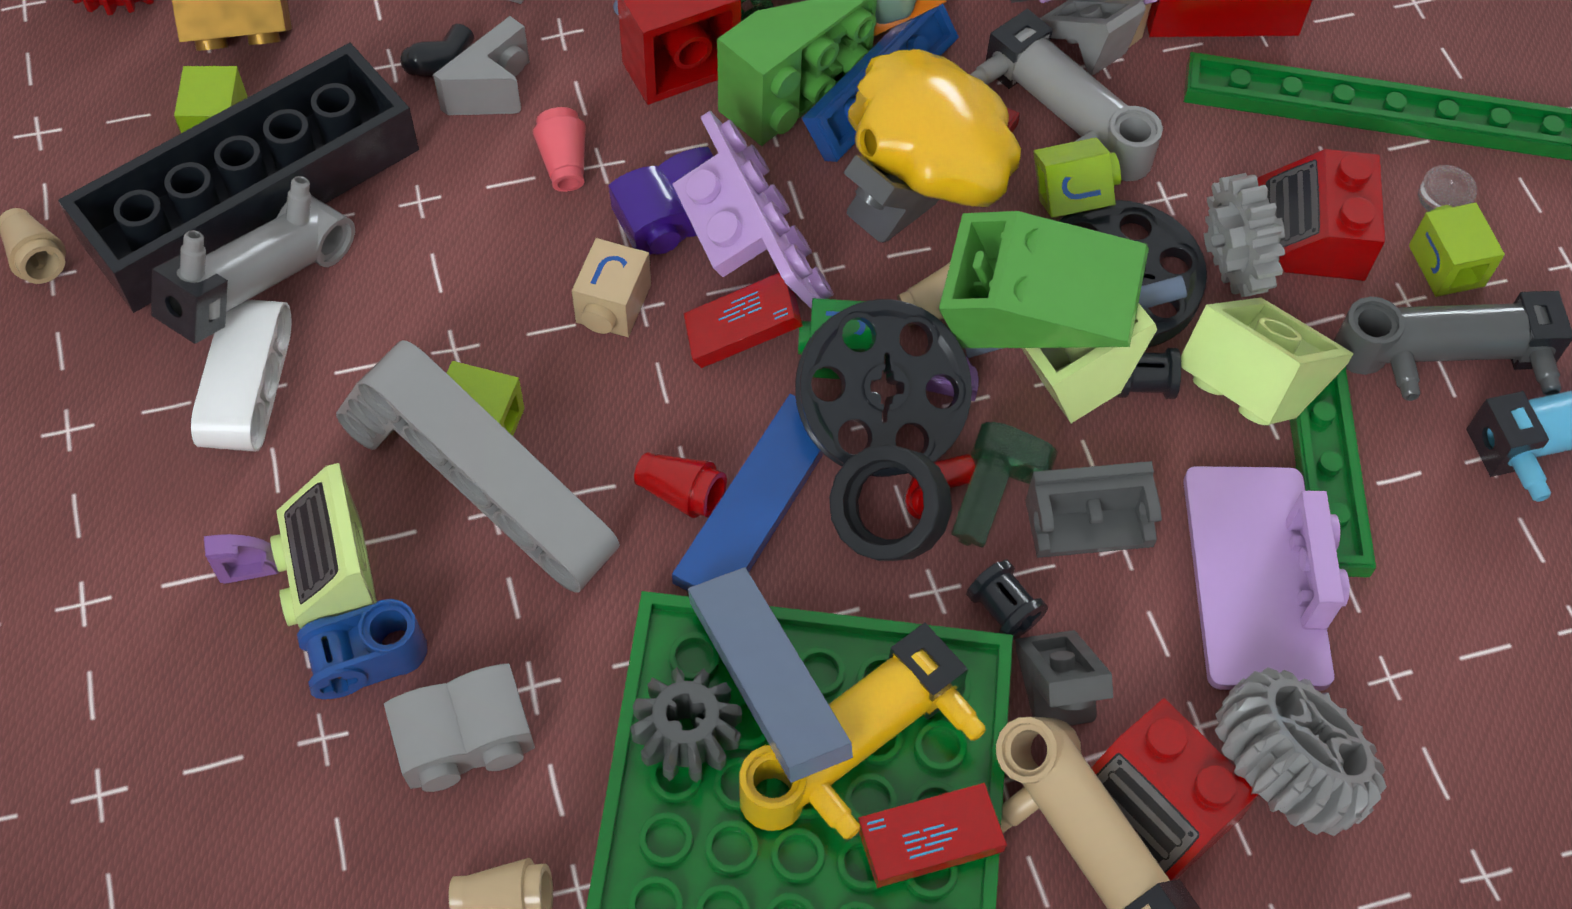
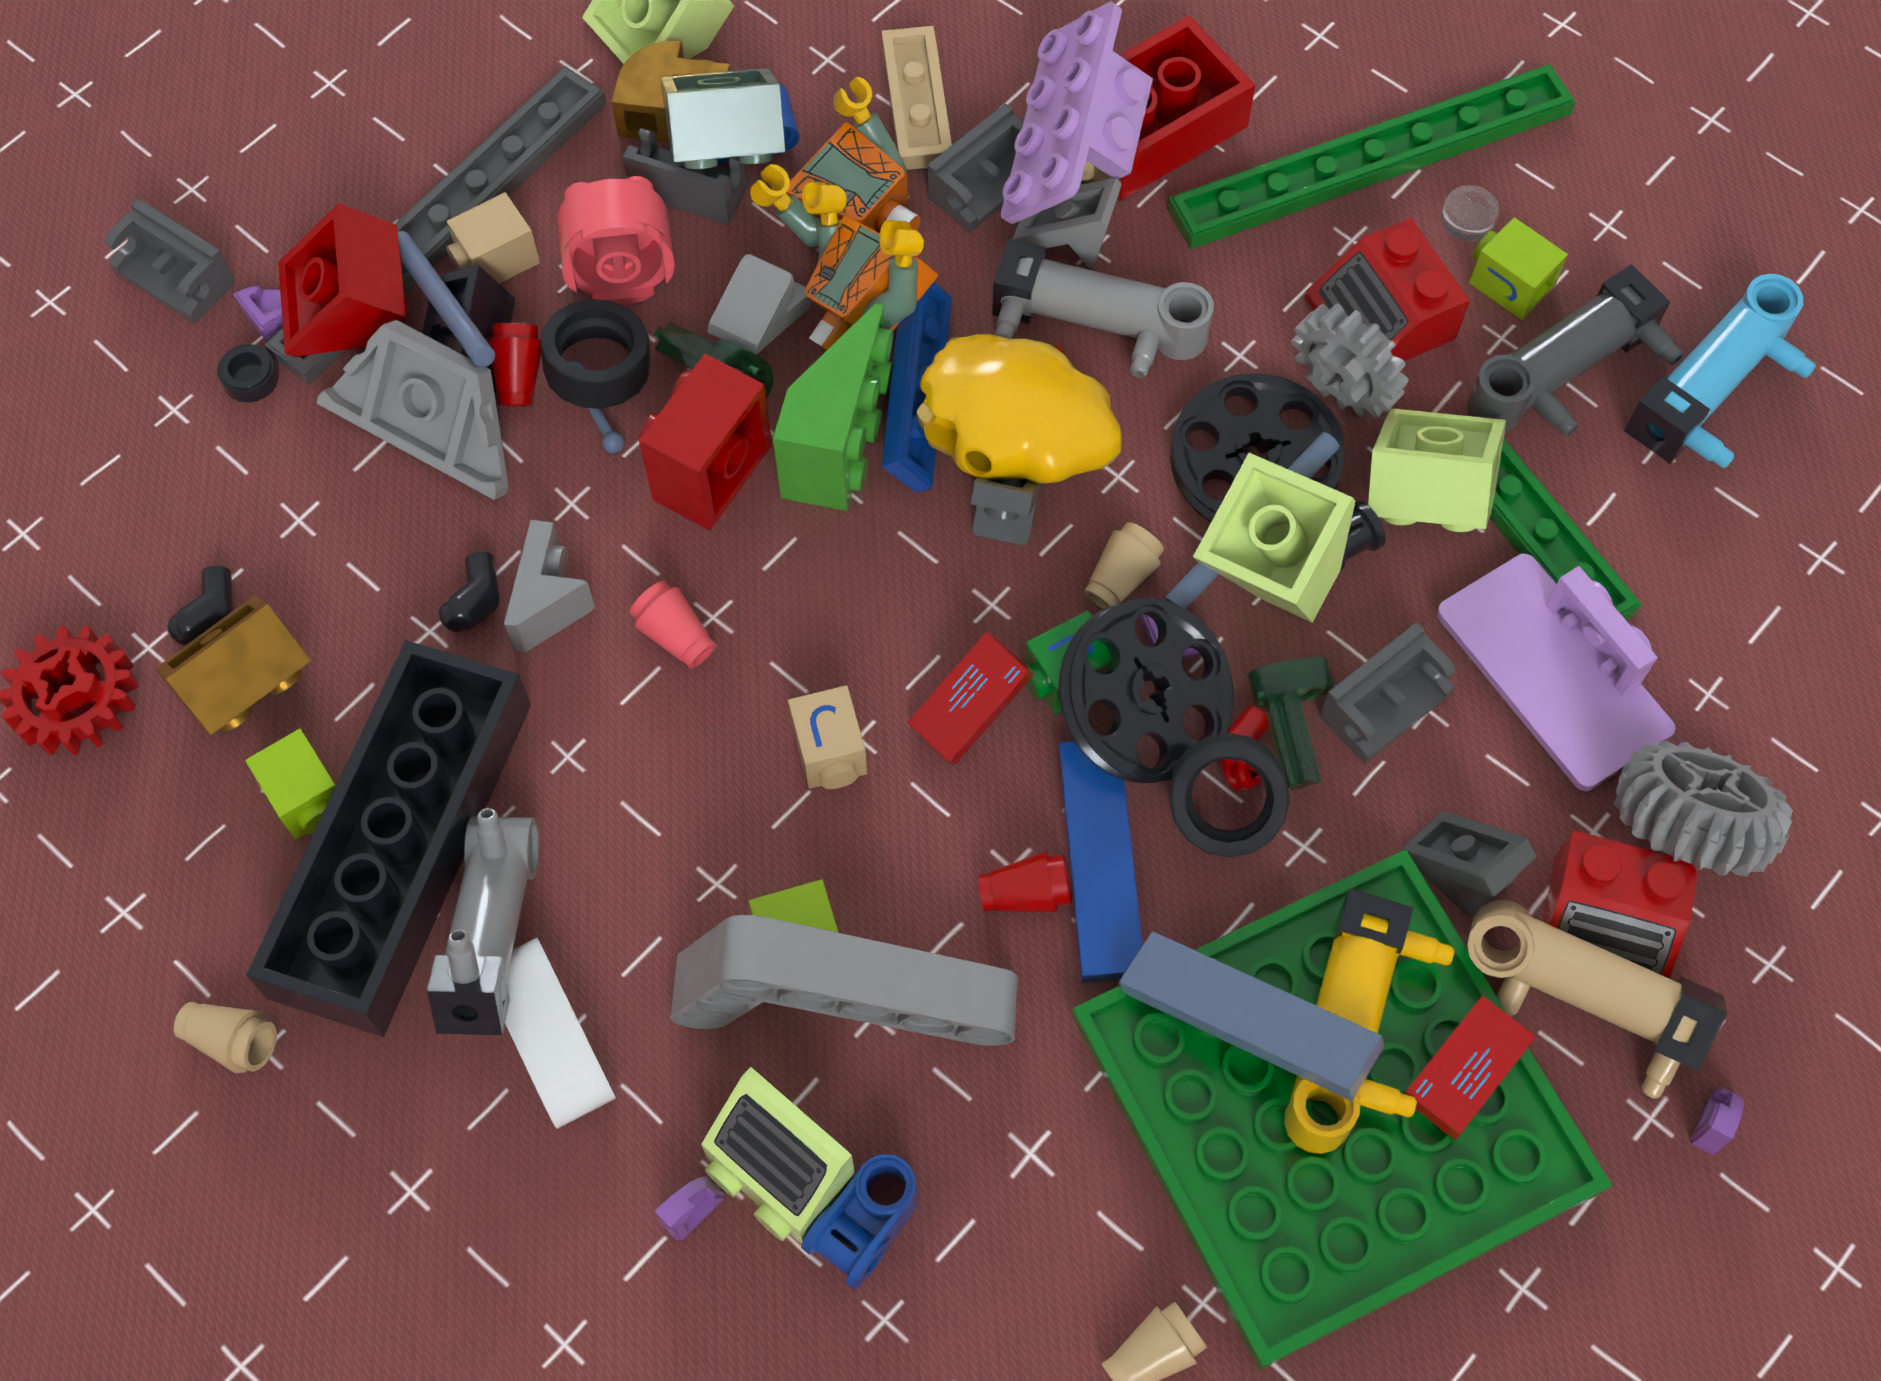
camera: 30 degrees left, 5 degrees up
light grey brick [384,663,535,792] -> none
dark purple brick [608,147,714,255] -> none
dark grey gear [630,666,742,783] -> none
lavender bracket [672,111,834,309] -> none
bright green slope [939,211,1149,348] -> none
black bush [966,559,1048,640] -> none
lime brick [1033,137,1121,218] -> none

